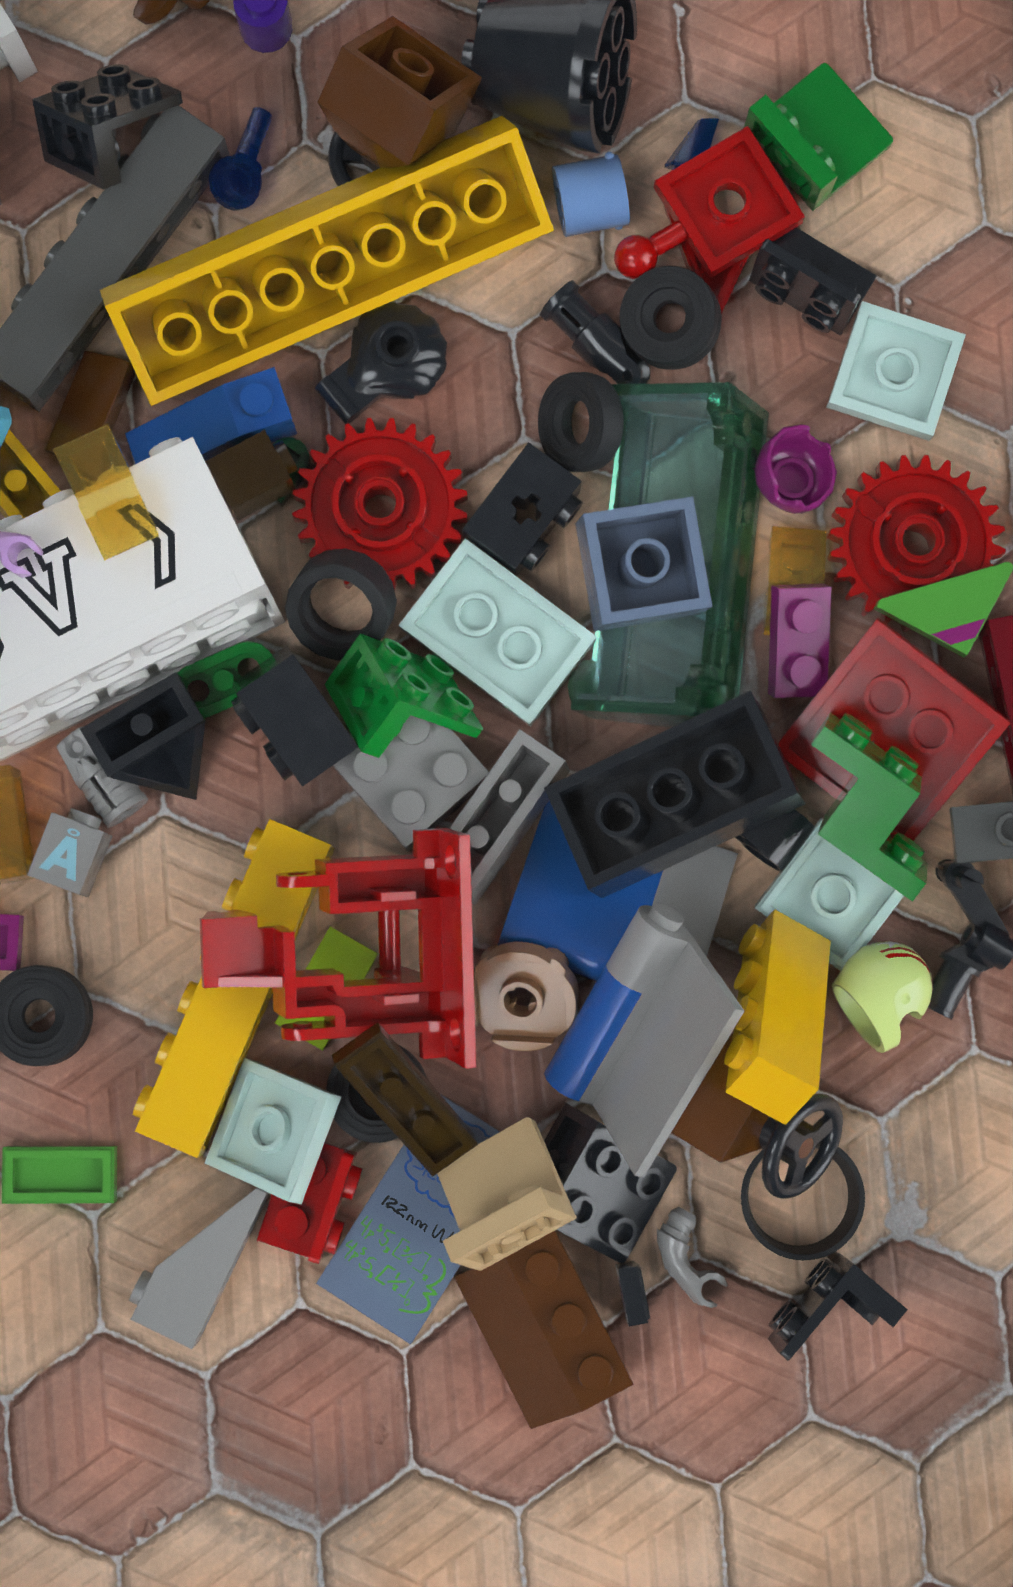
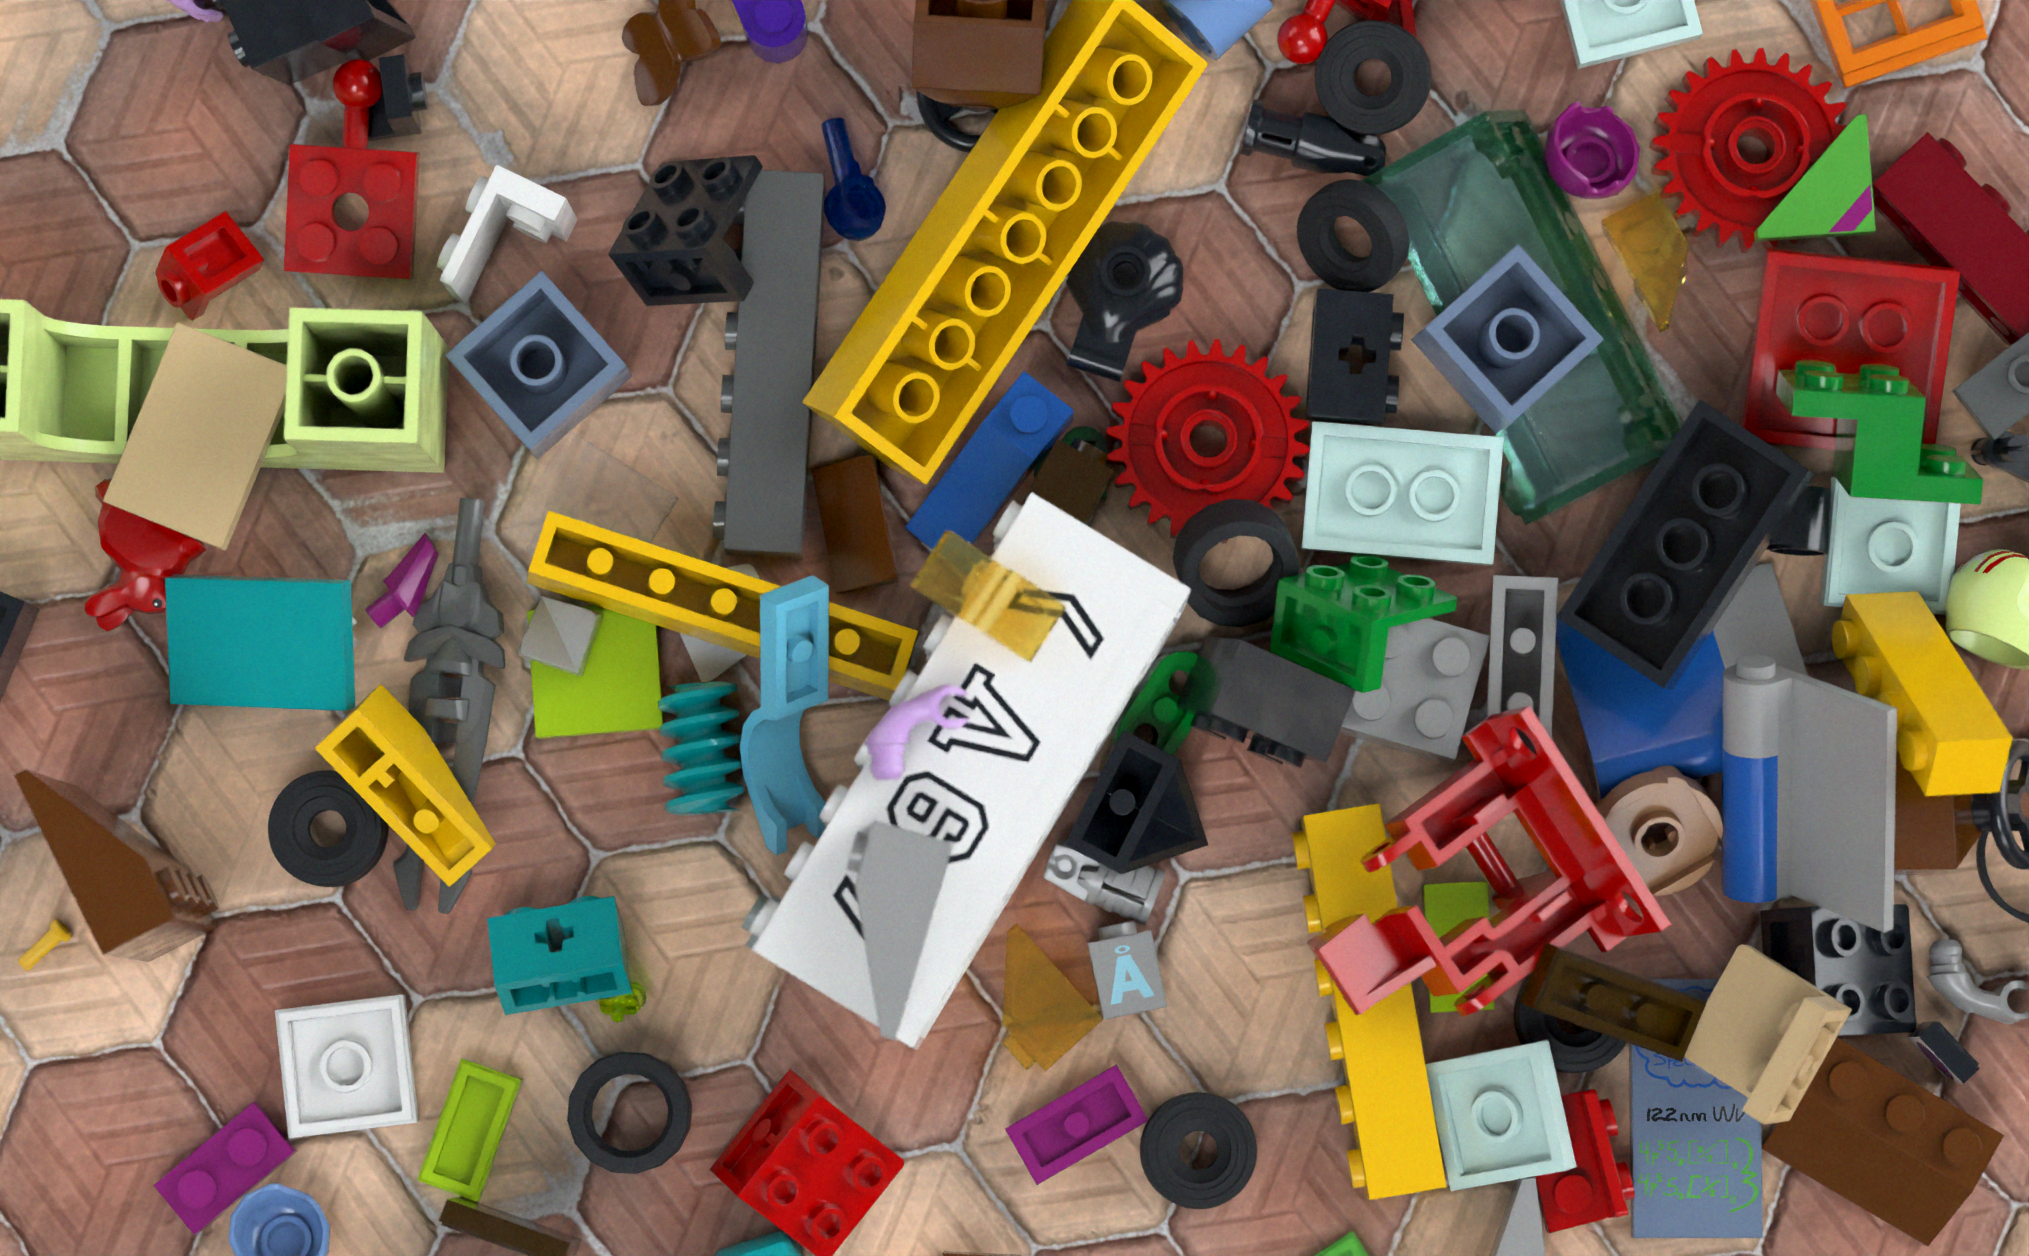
camera: 30 degrees left, 0 degrees up
magenta plate [768,584,832,698] -> none

